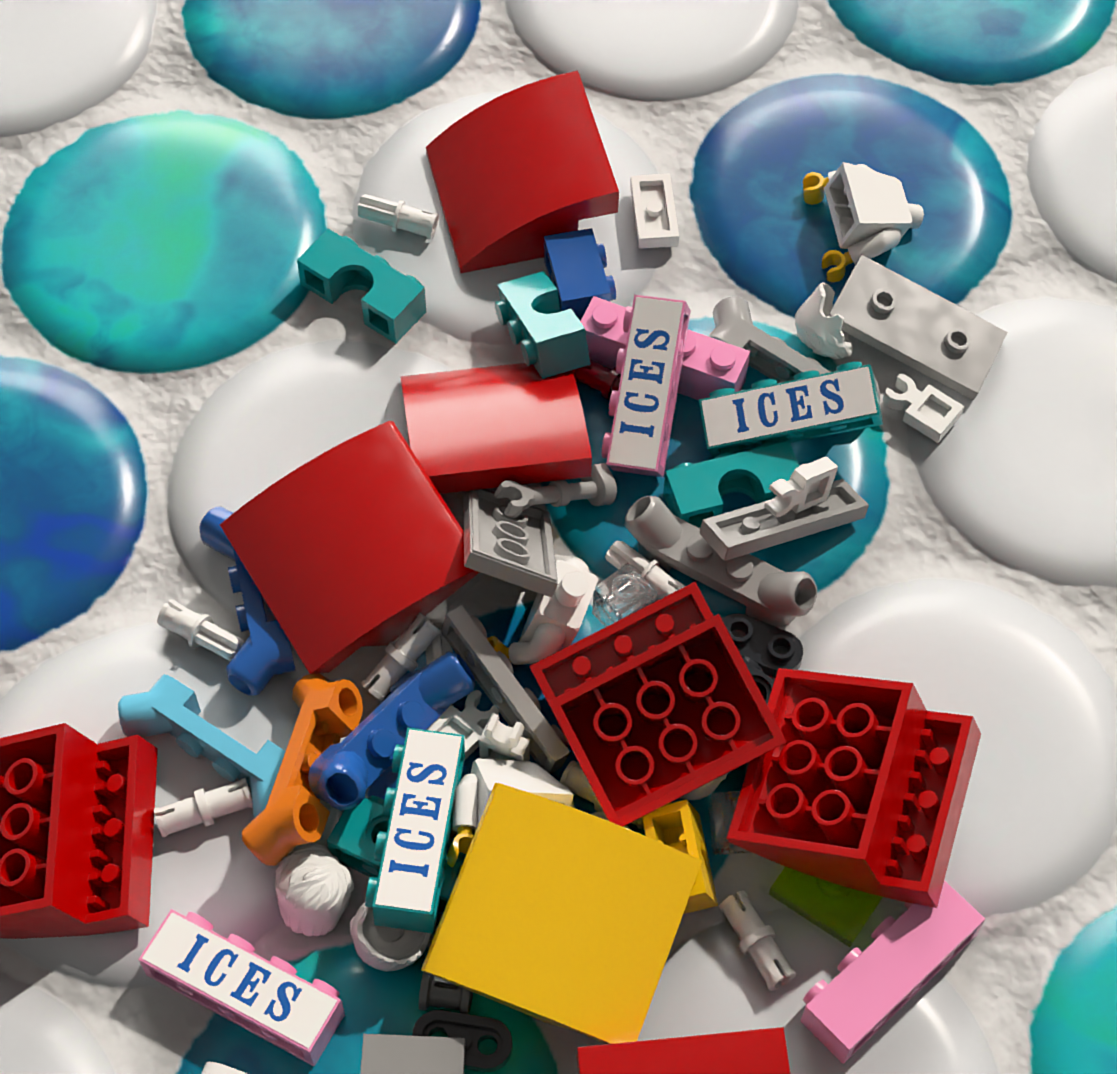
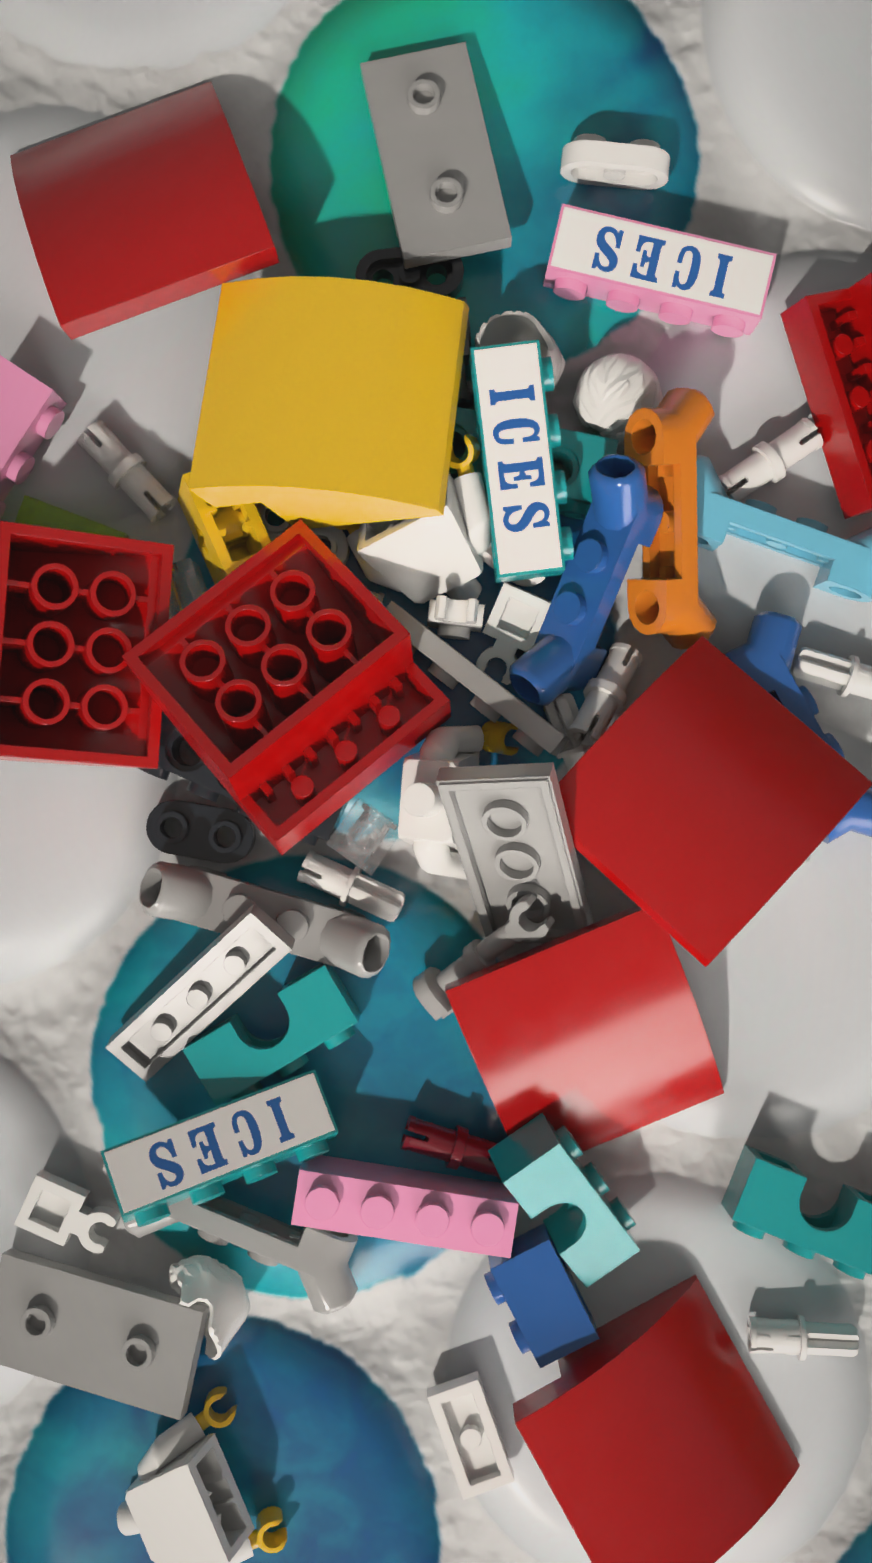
camera: 165 degrees right, 30 degrees up
brick [602,295,691,478] -> none
white plate [764,456,838,517] -> none

